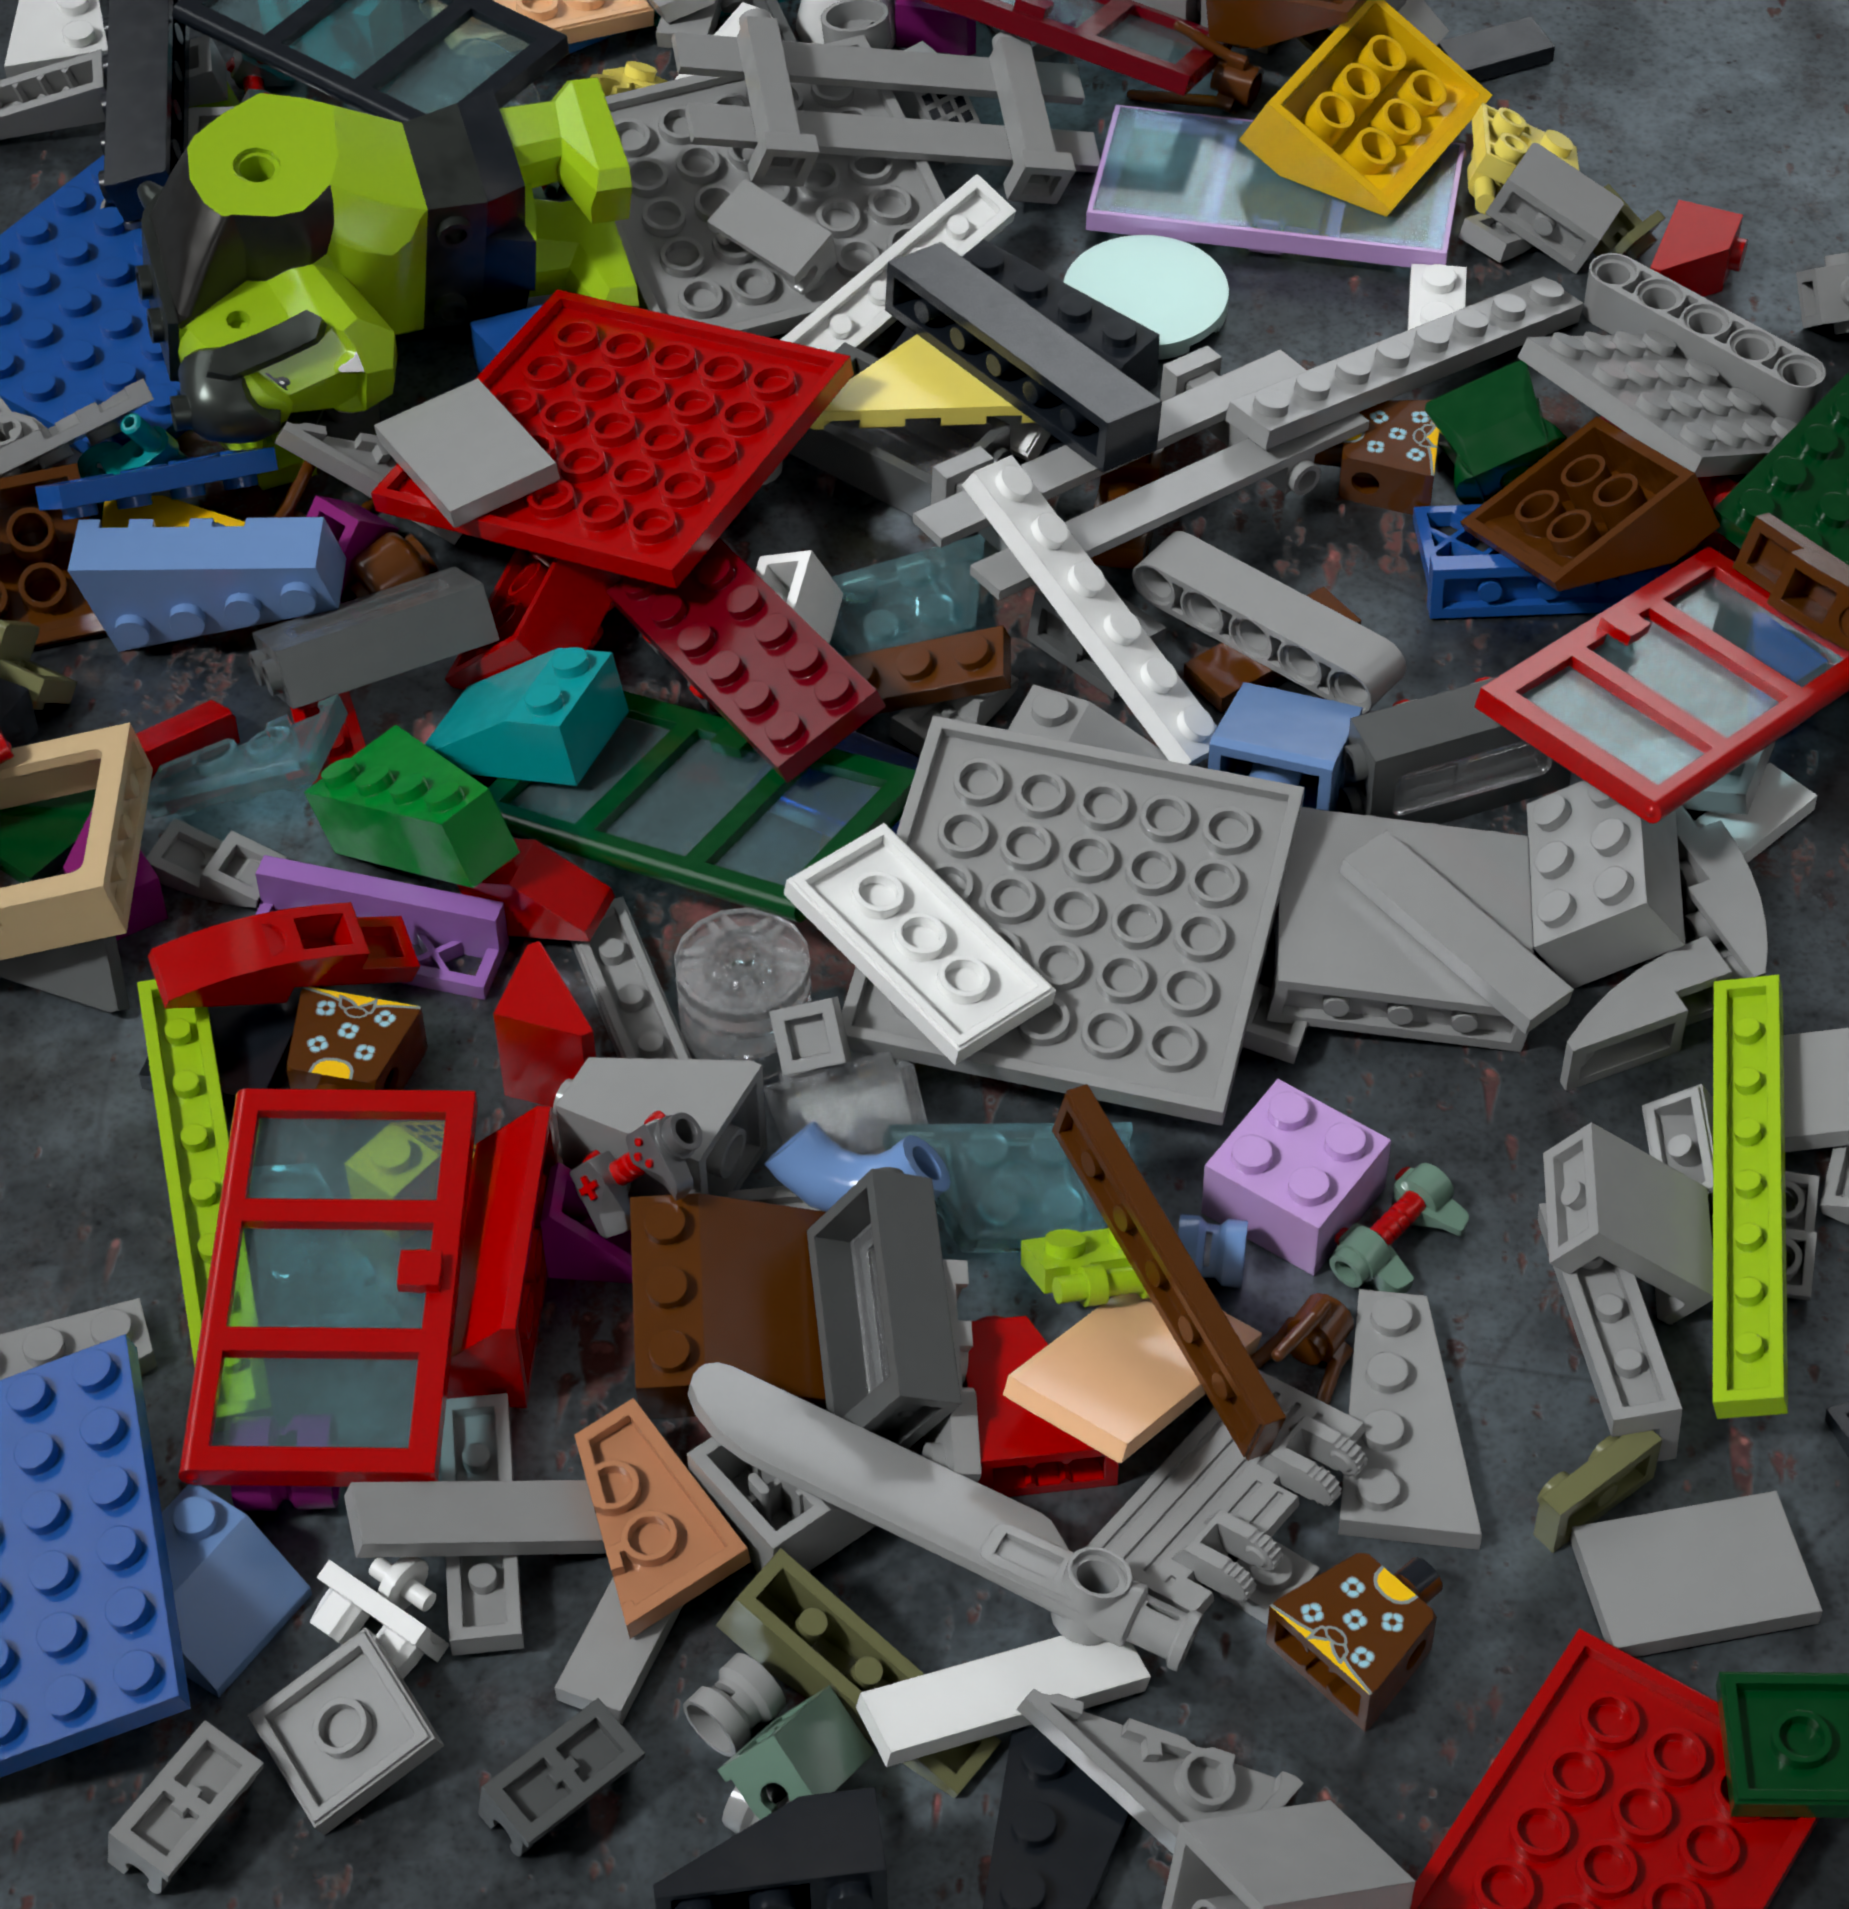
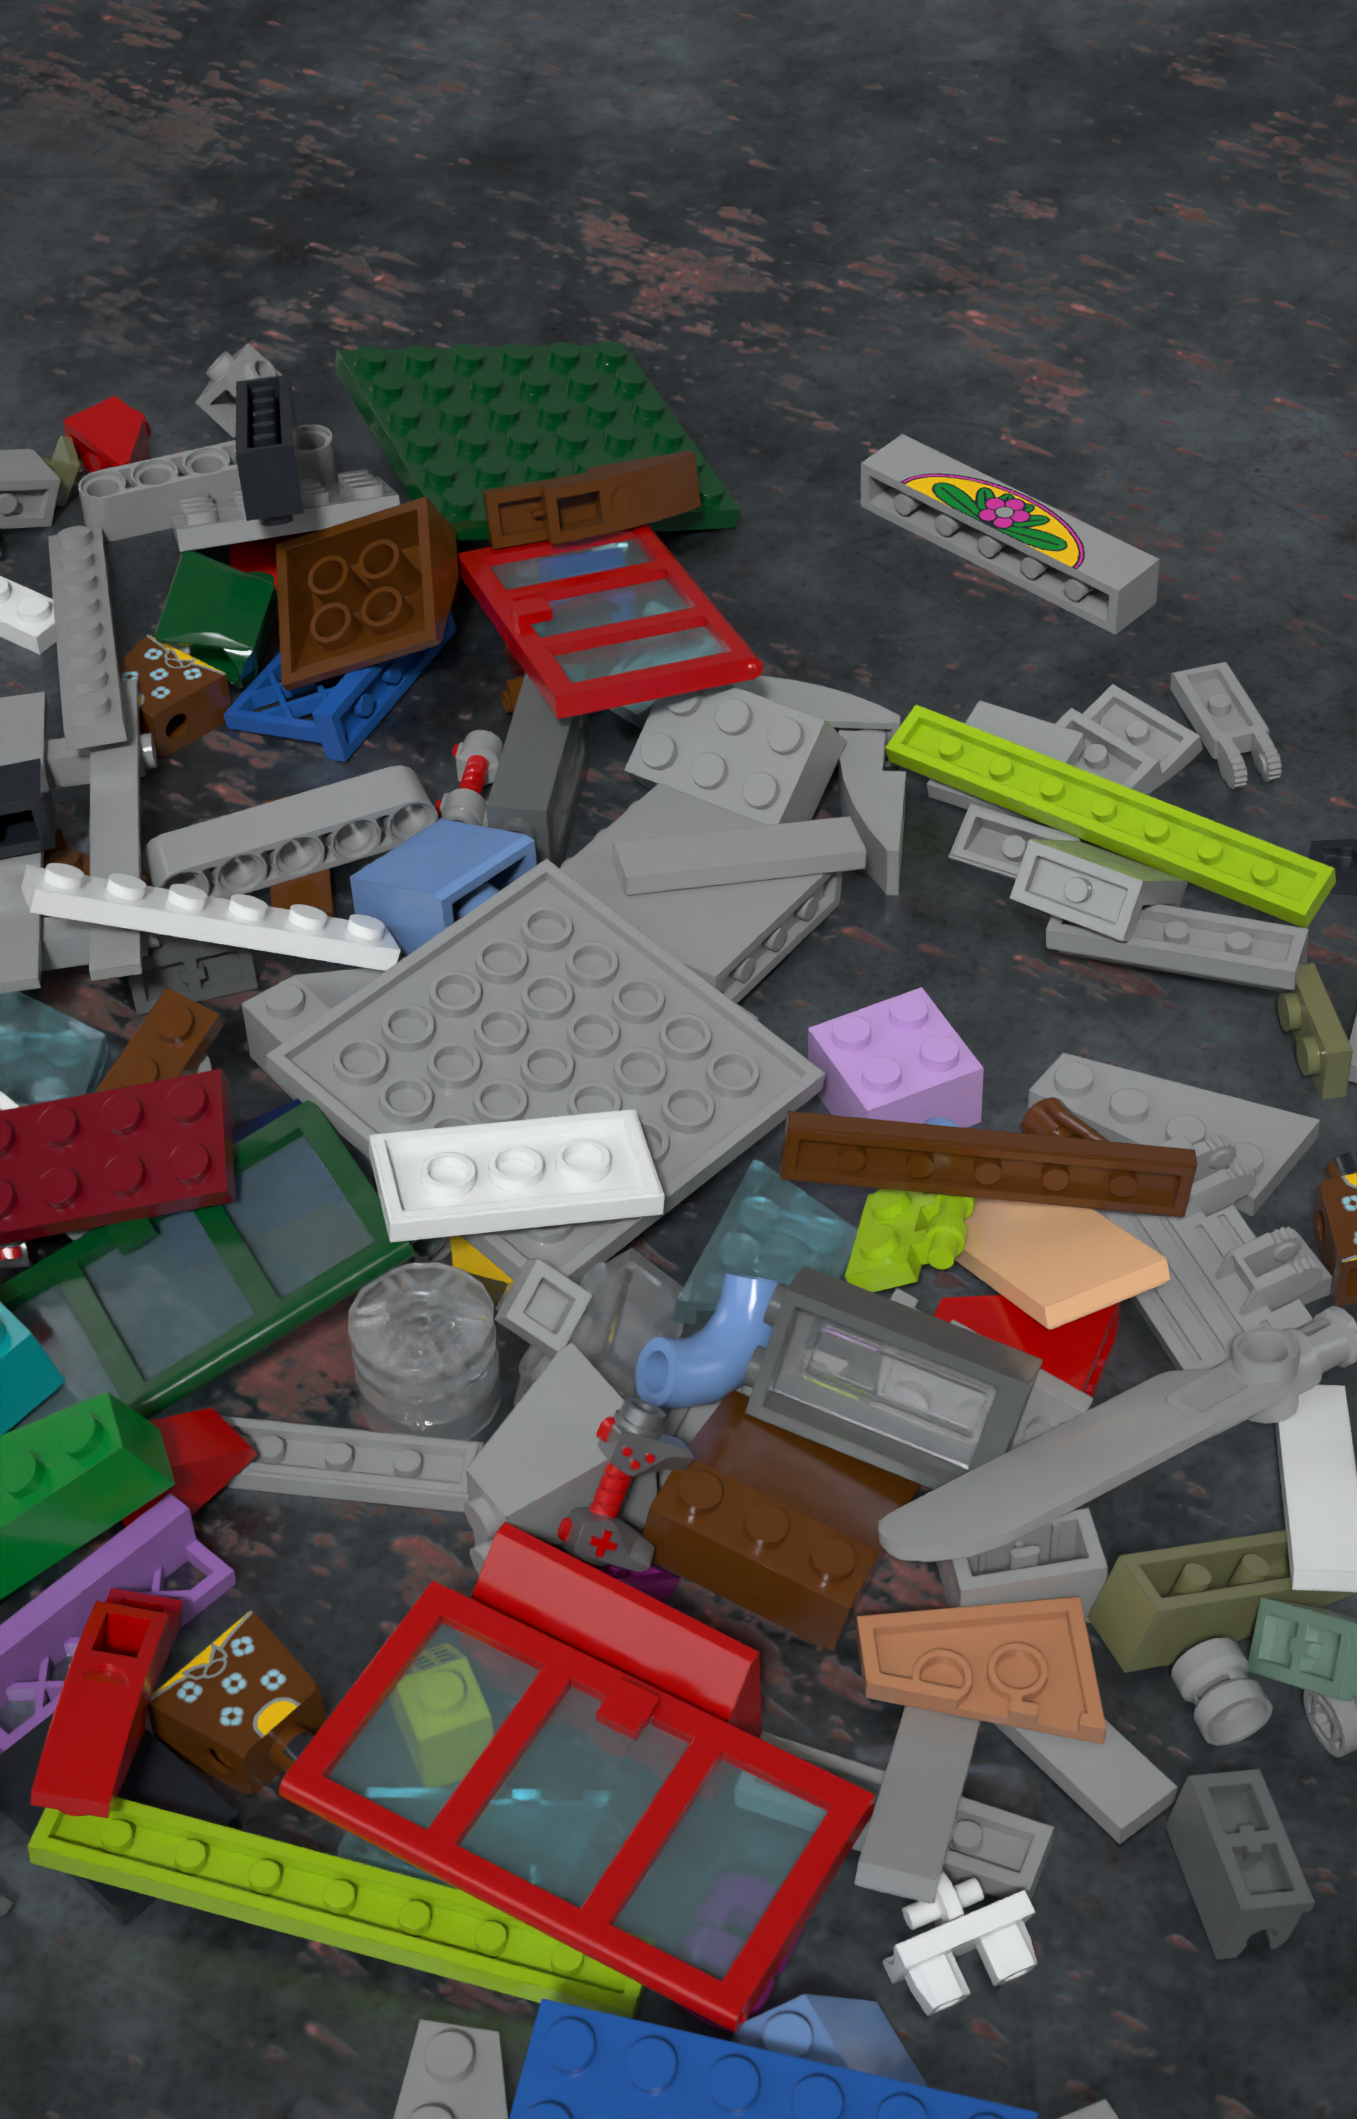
camera: 60 degrees left, 5 degrees down
light grey tile [247,1627,444,1836] -> none
red slope [493,941,596,1108] -> none
sand green piece [1329,1163,1469,1294] -> none
none -> black brick [235,374,304,526]

